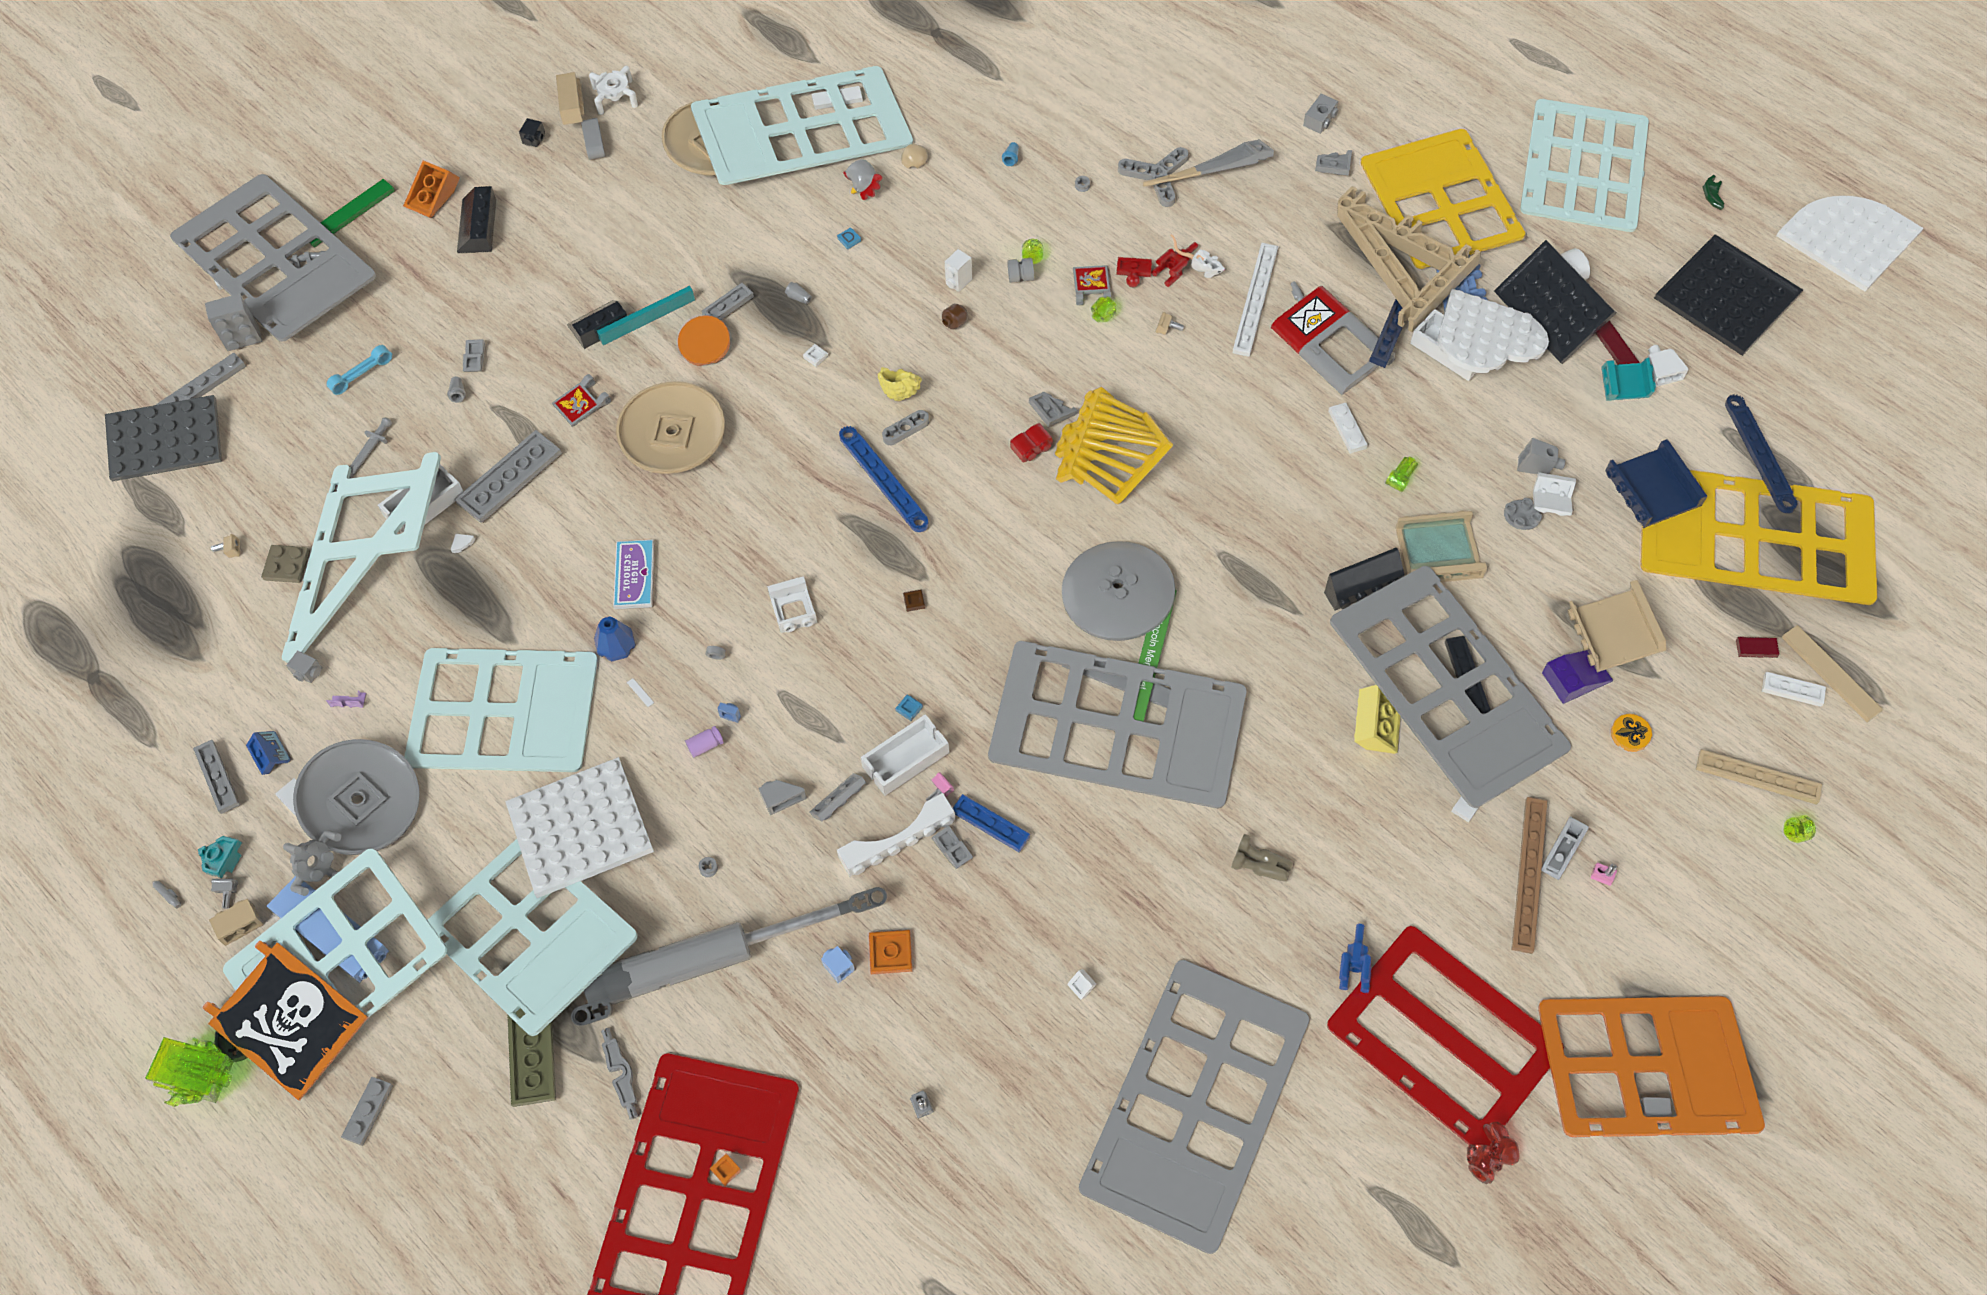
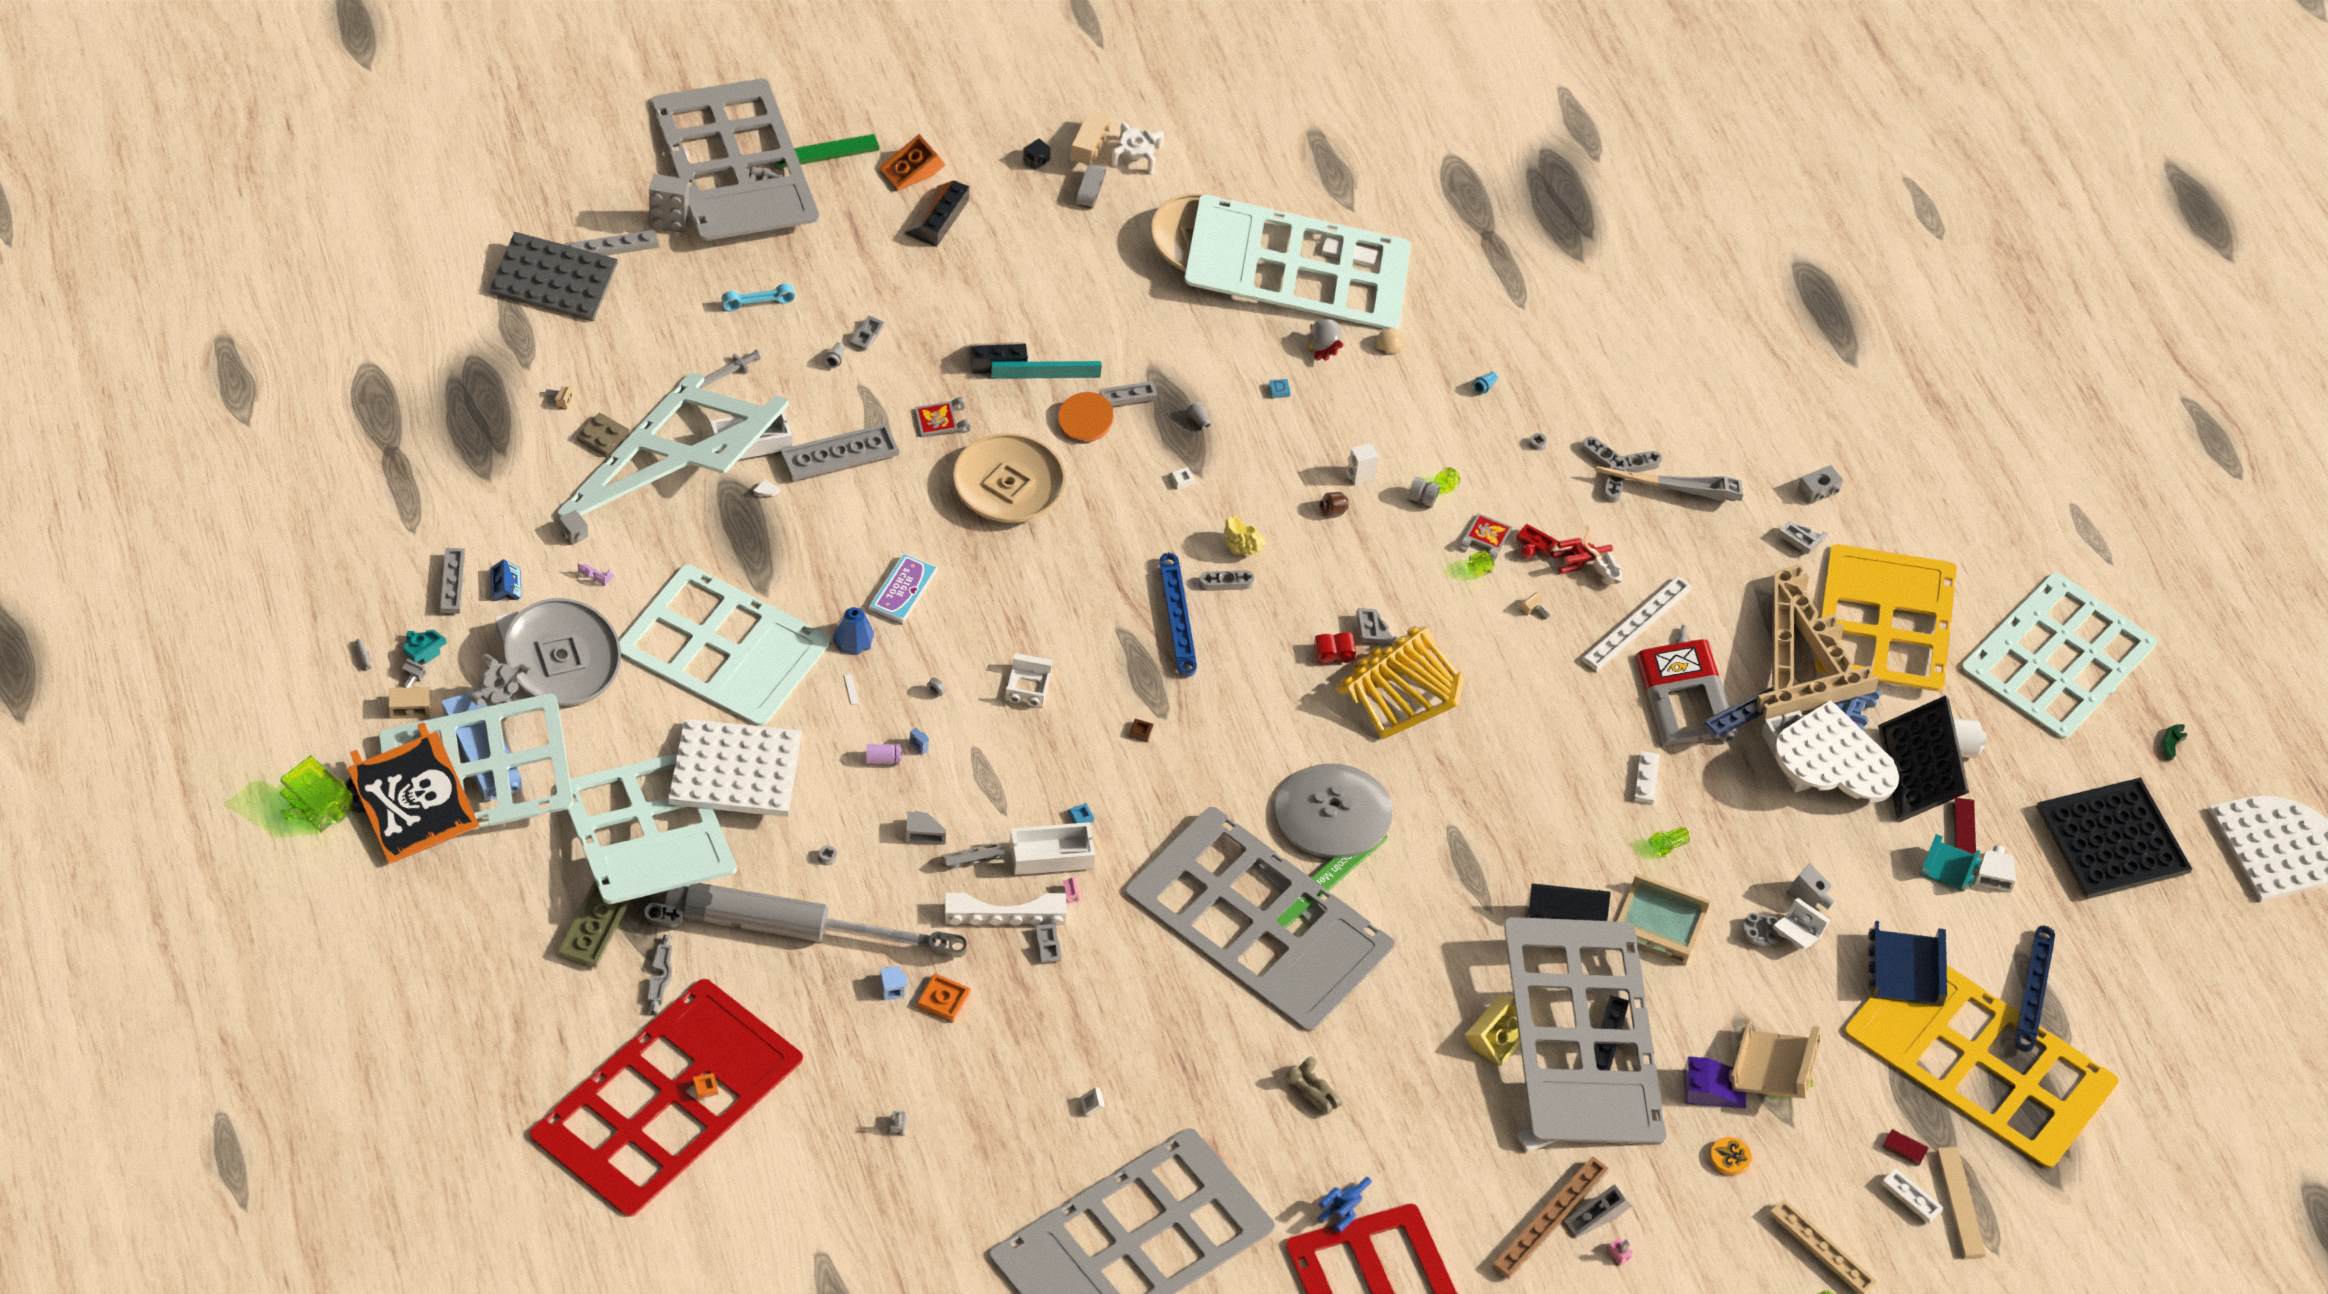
camera: 20 degrees right, 10 degrees down
light grey plate [341,1077,393,1146] -> none
blue plate [952,794,1030,853] -> none

